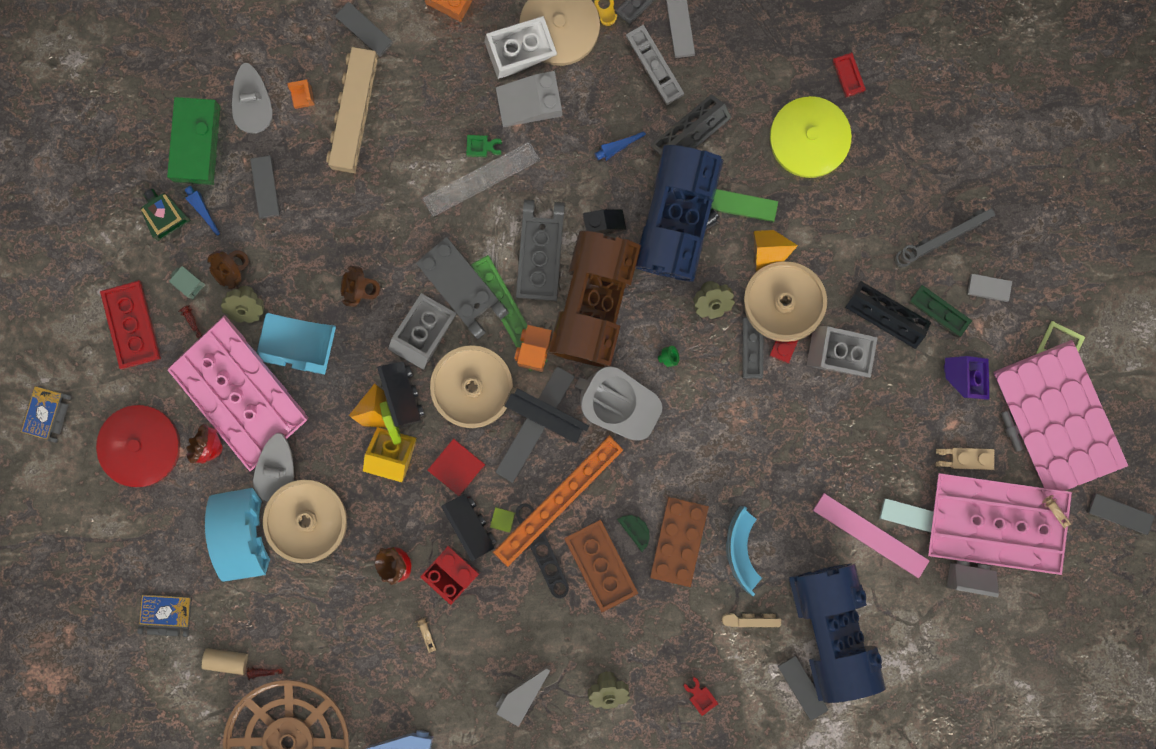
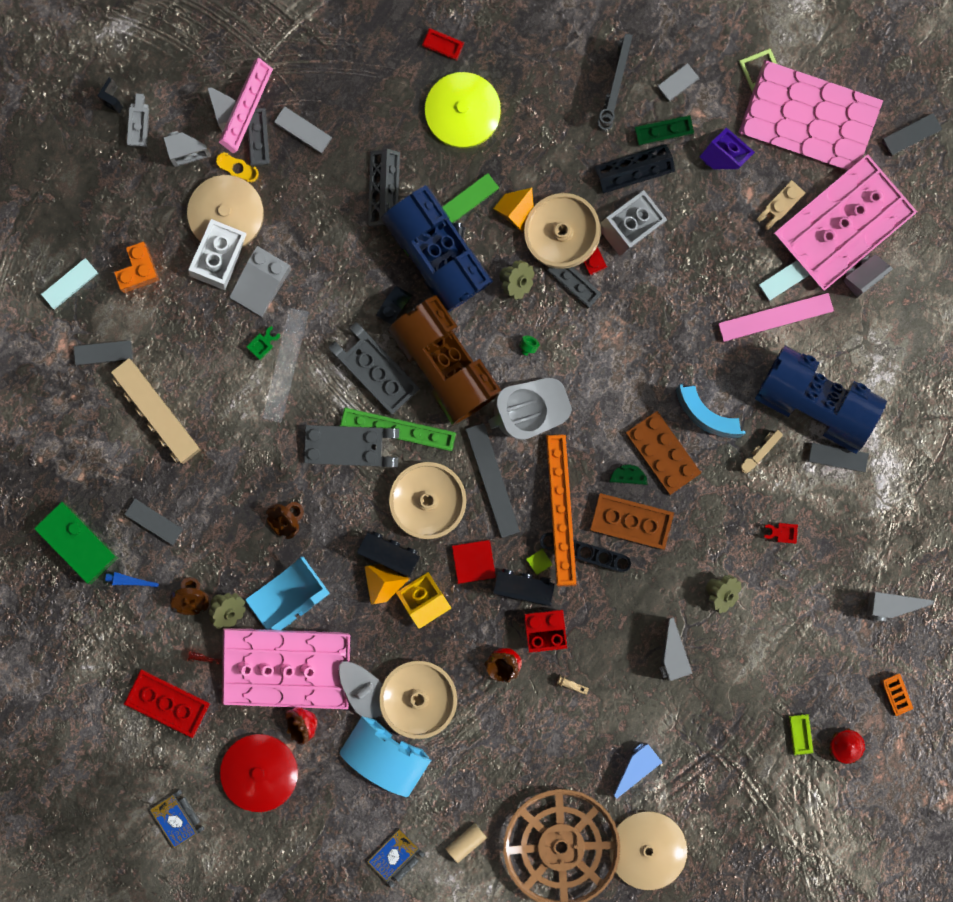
camera: 50 degrees left, 0 degrees up
dark green torso [141,189,191,241] -> none
sand green brick [169,266,206,300] -> none
light grey shield [232,63,273,134] -> none
clear red piece [247,666,283,681] -> none
orange panel [287,79,315,109] -> none
lime tile [380,401,401,445] -> none
light grey slope [388,293,457,370] -> none
black fence [503,388,589,443] -> none
orange brick [515,325,552,372] -> none
blue piece [594,132,646,161] -> none
light grey hinge [626,25,684,105] -> none
flat silver bar [1001,411,1023,452] -> none
tan piece [1042,495,1071,528] -> none

